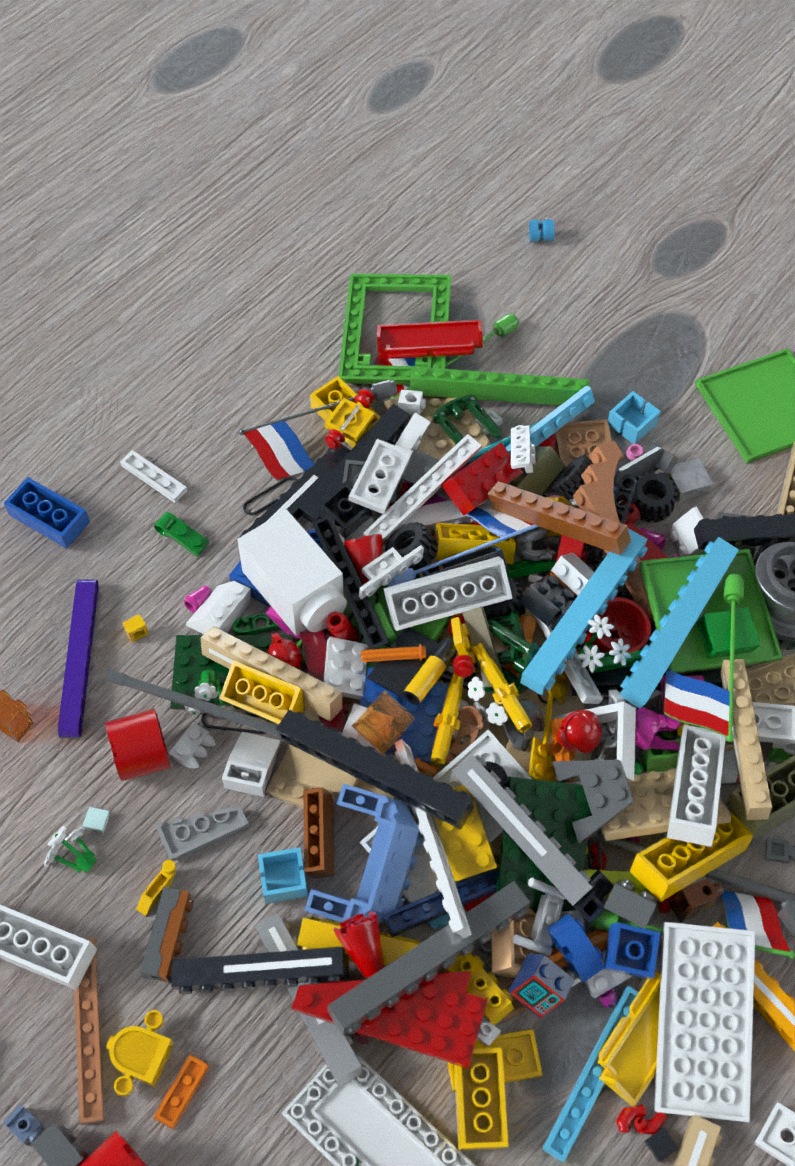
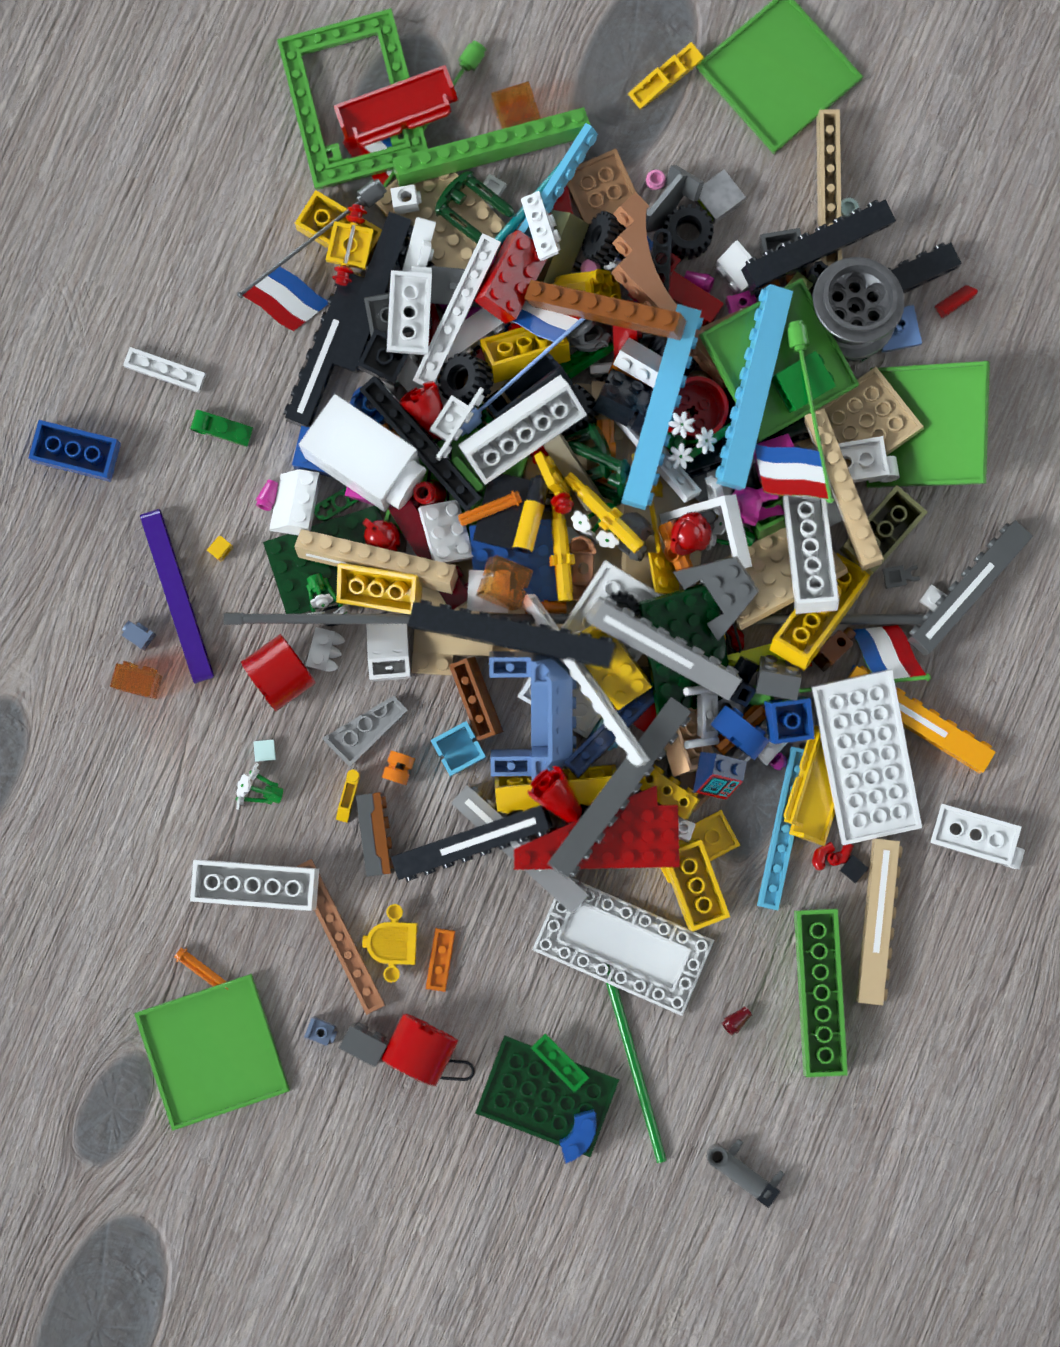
camera: 20 degrees left, 25 degrees up
black piece [243,477,298,515] -> none
medium azure piece [608,391,661,444] -> none
none -> sand blue brick [122,621,156,651]
none -> orange wheel [382,751,415,786]
none -> clear orange piece [491,81,541,129]
none -> yellow slope [628,42,705,109]

